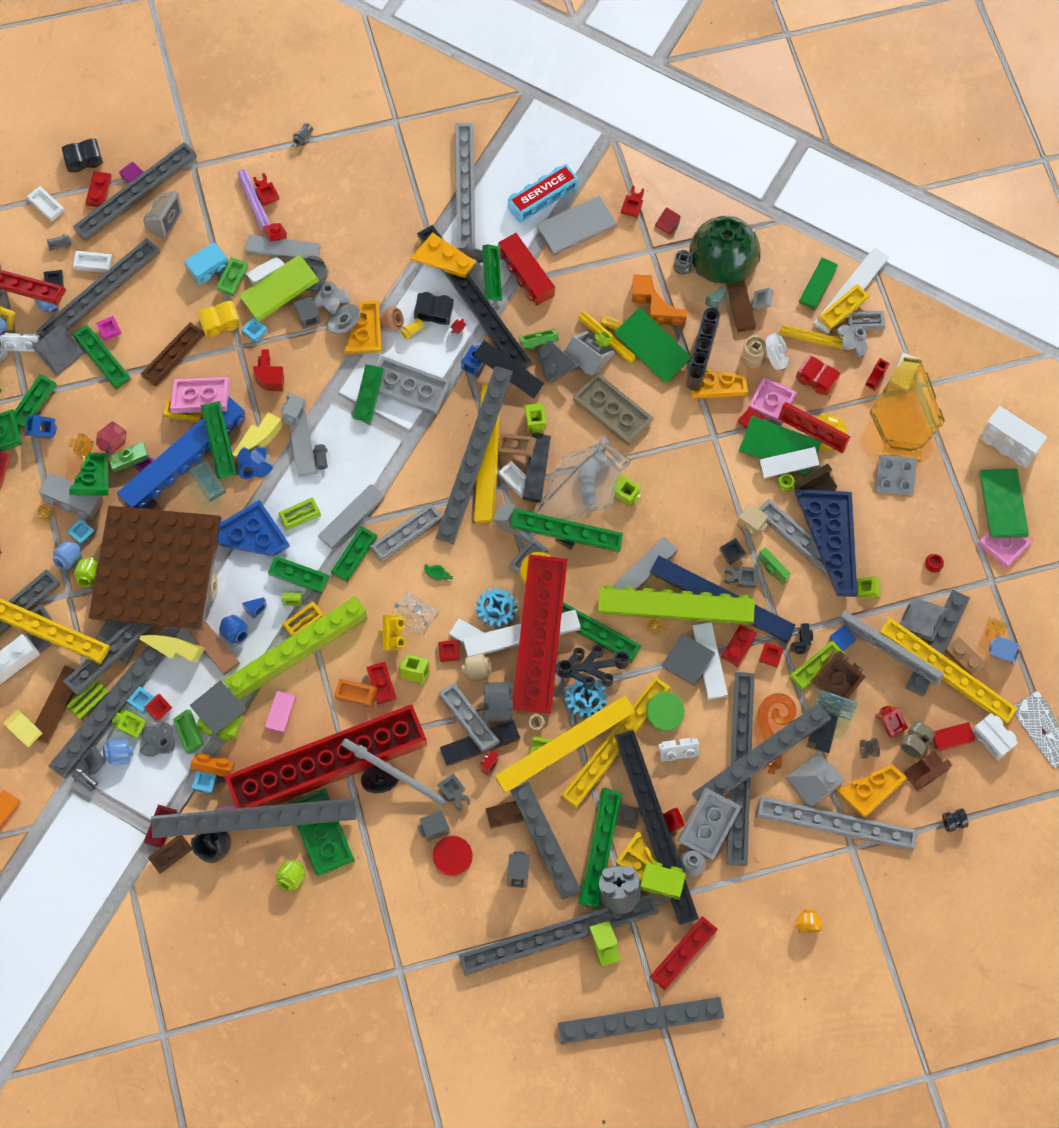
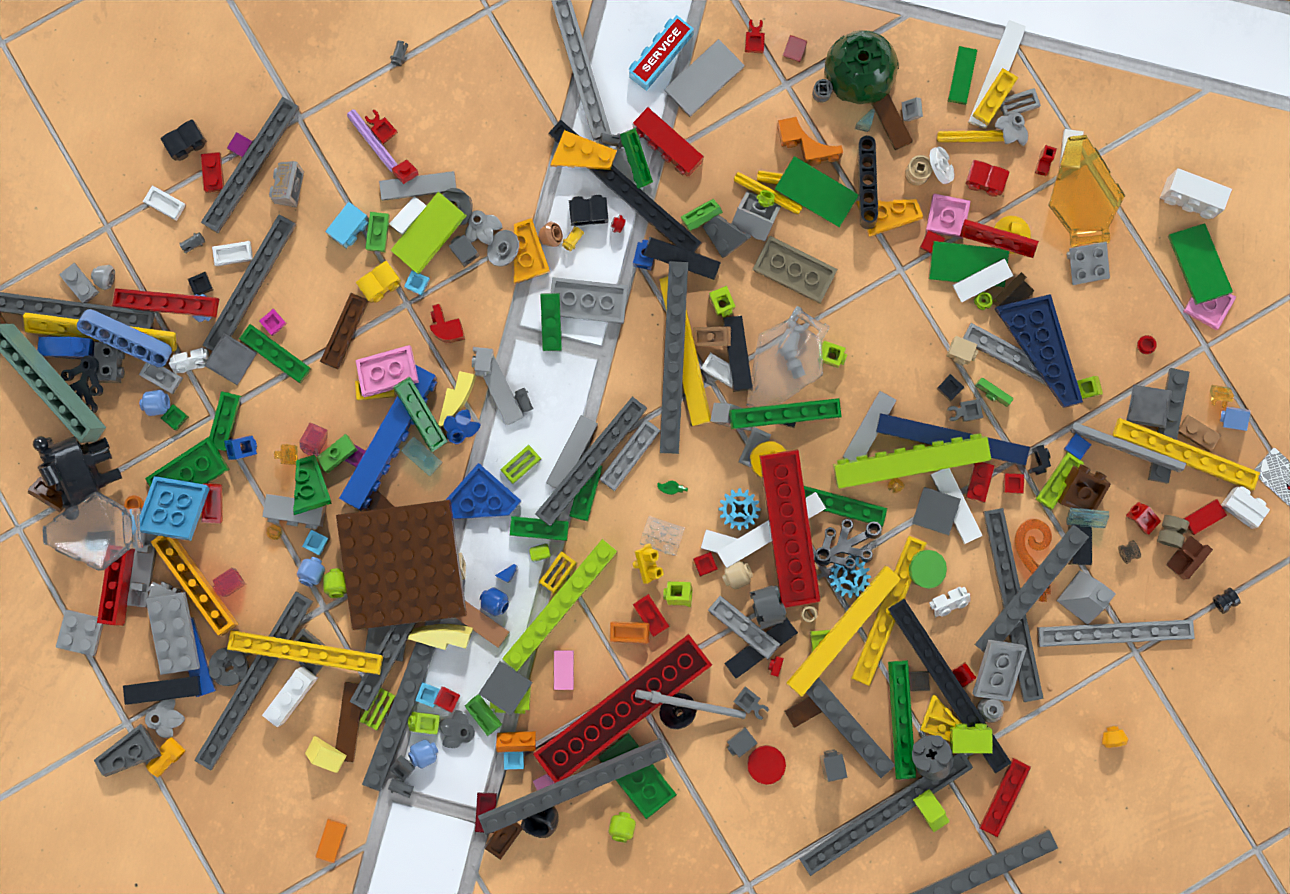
camera: 10 degrees left, 15 degrees up
light orange wing [836,764,907,819] -> none
none -> dark grey plate [535,396,647,527]

